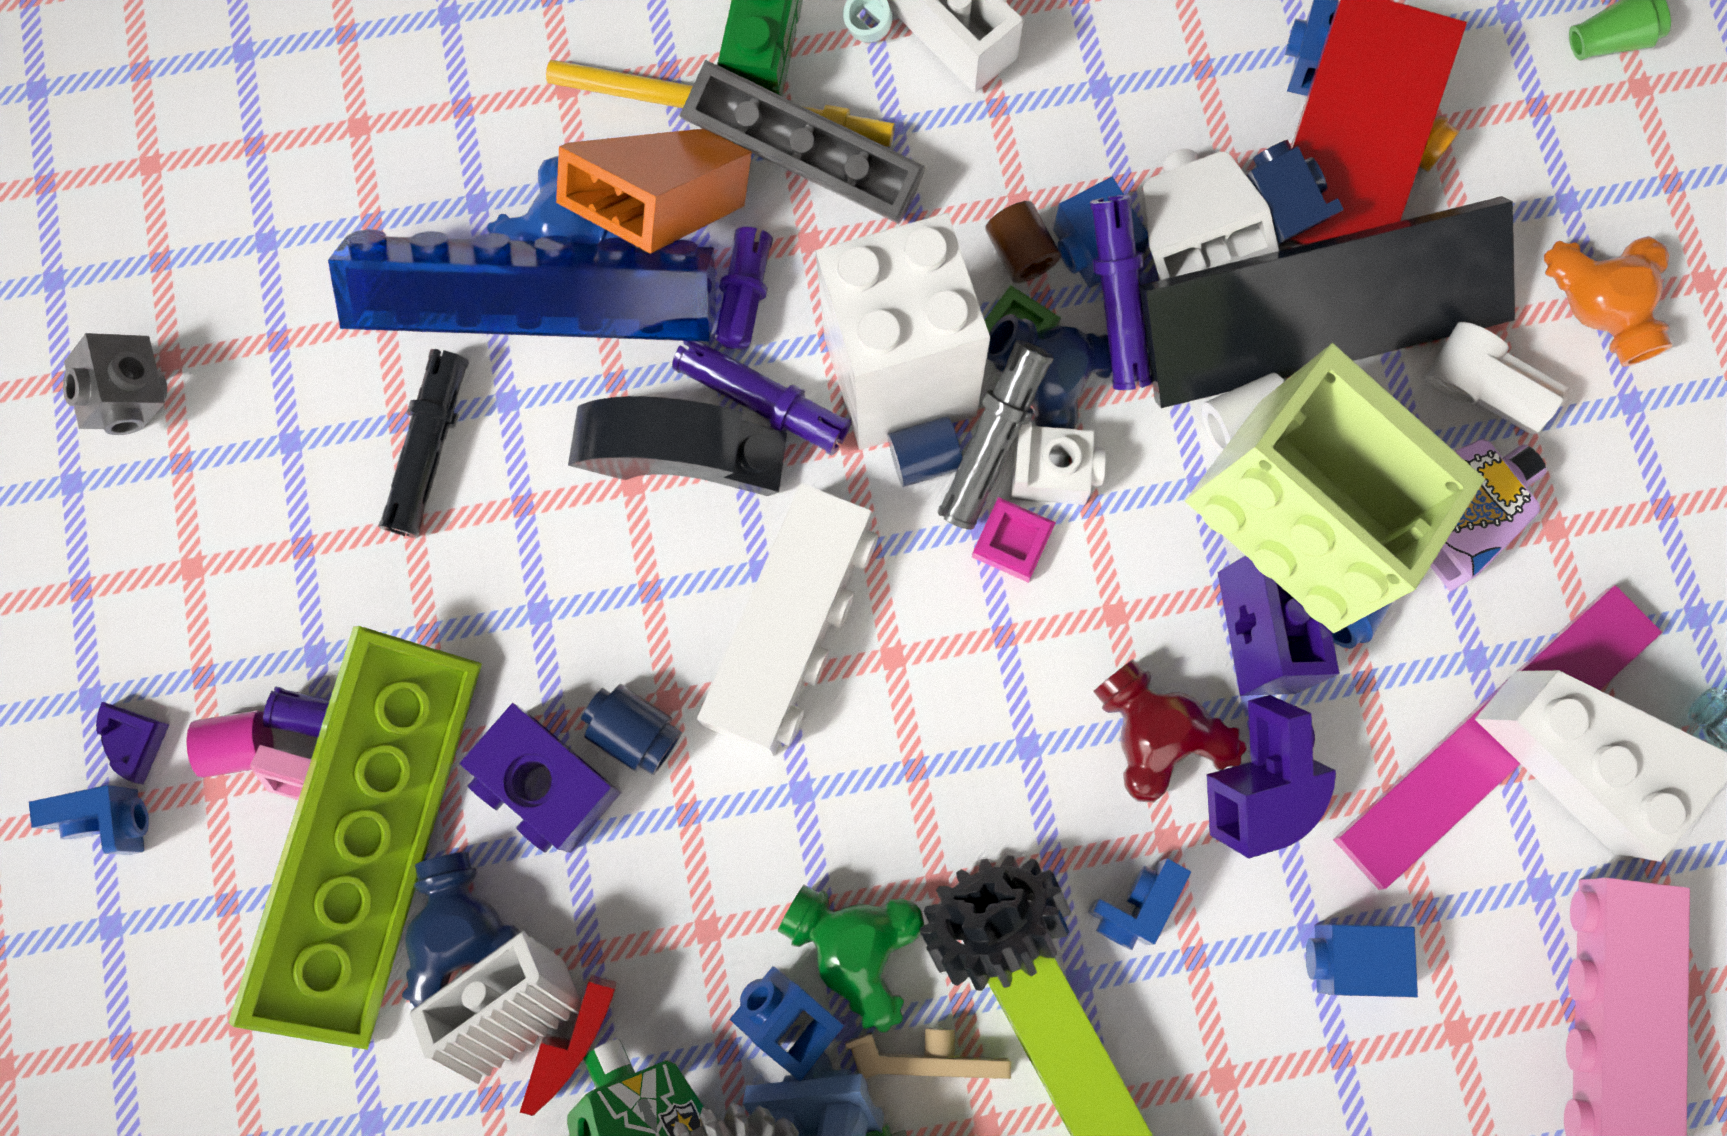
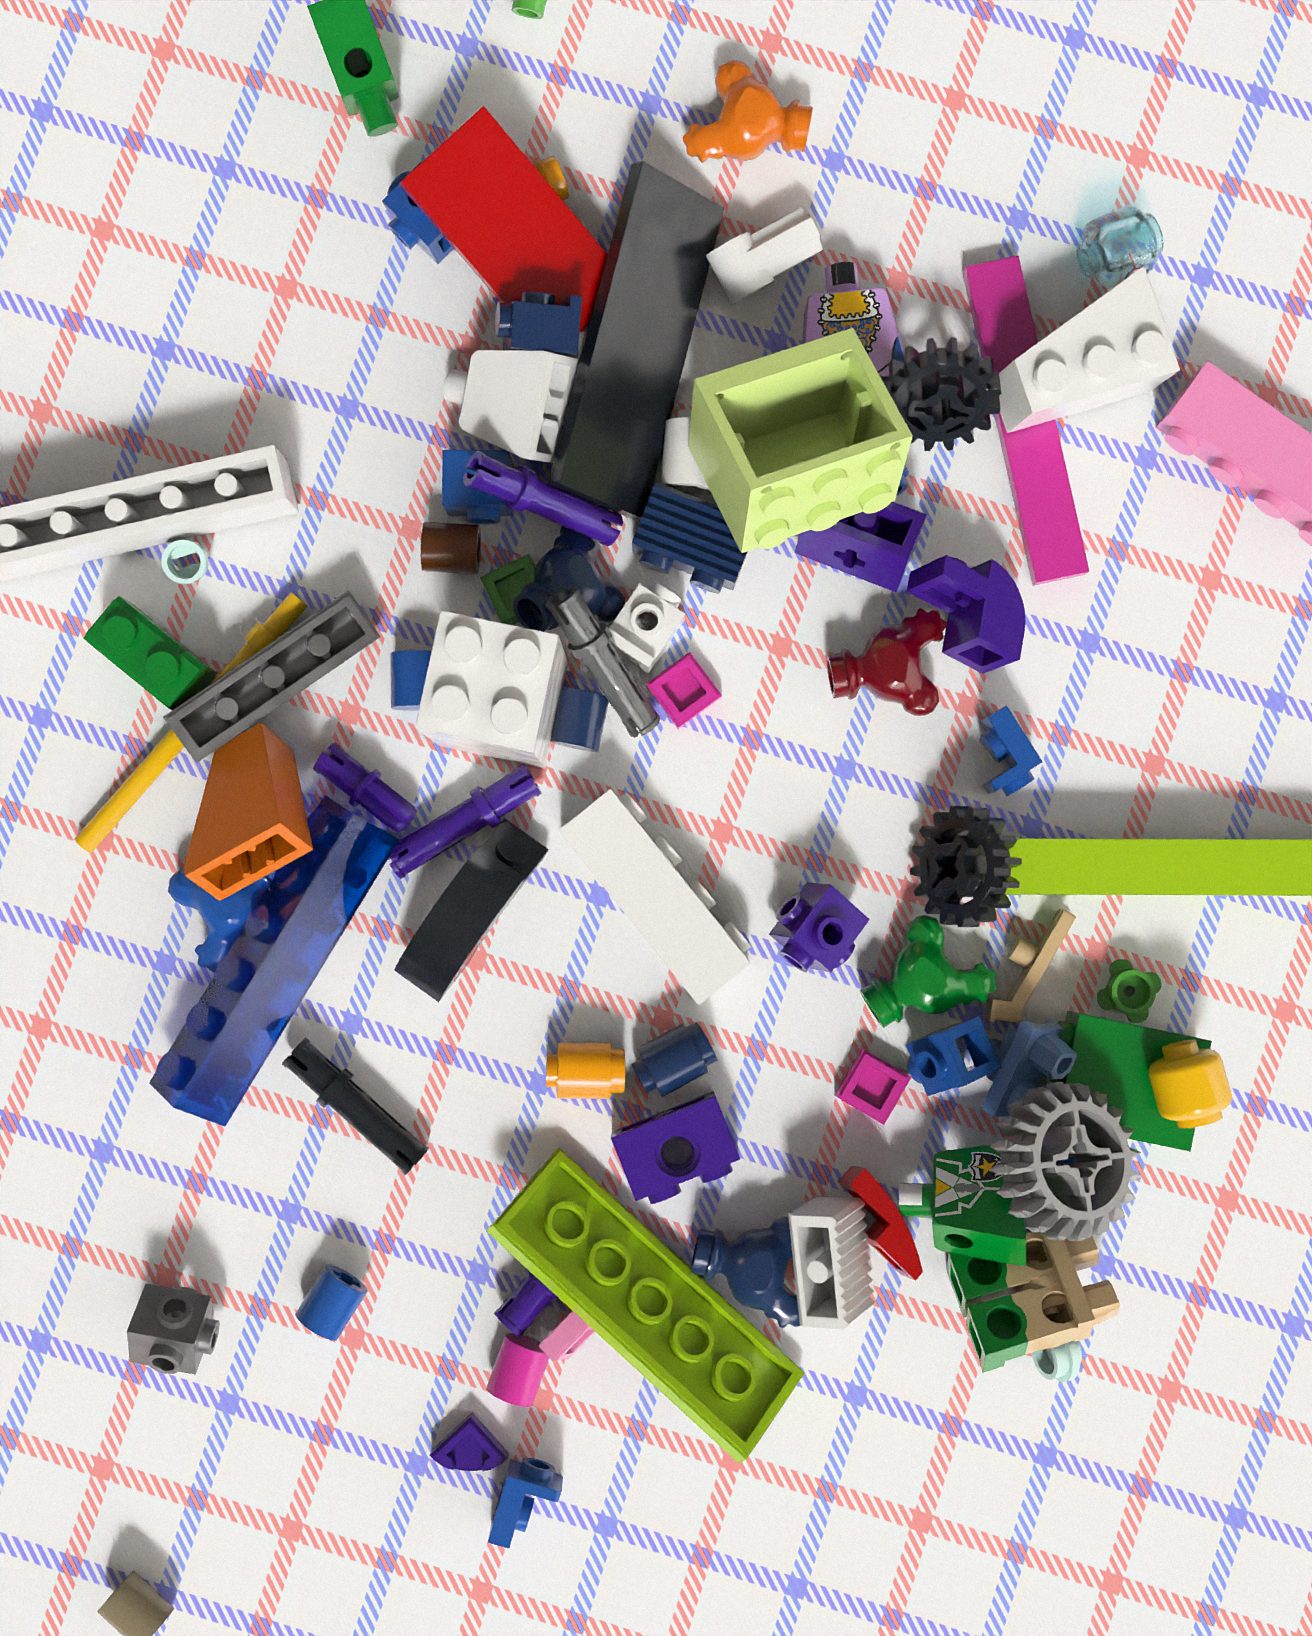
camera: 65 degrees left, 10 degrees up
blue brick [1306,925,1418,998] -> none
none -> blue piece [295,1265,368,1341]
none -> light orange brick [546,1043,625,1099]
none -> dark blue brick [632,482,748,594]
none -> dark purple brick [769,882,870,972]
none -> dark pink tile [835,1048,911,1125]
none -> black gear [881,337,1002,452]

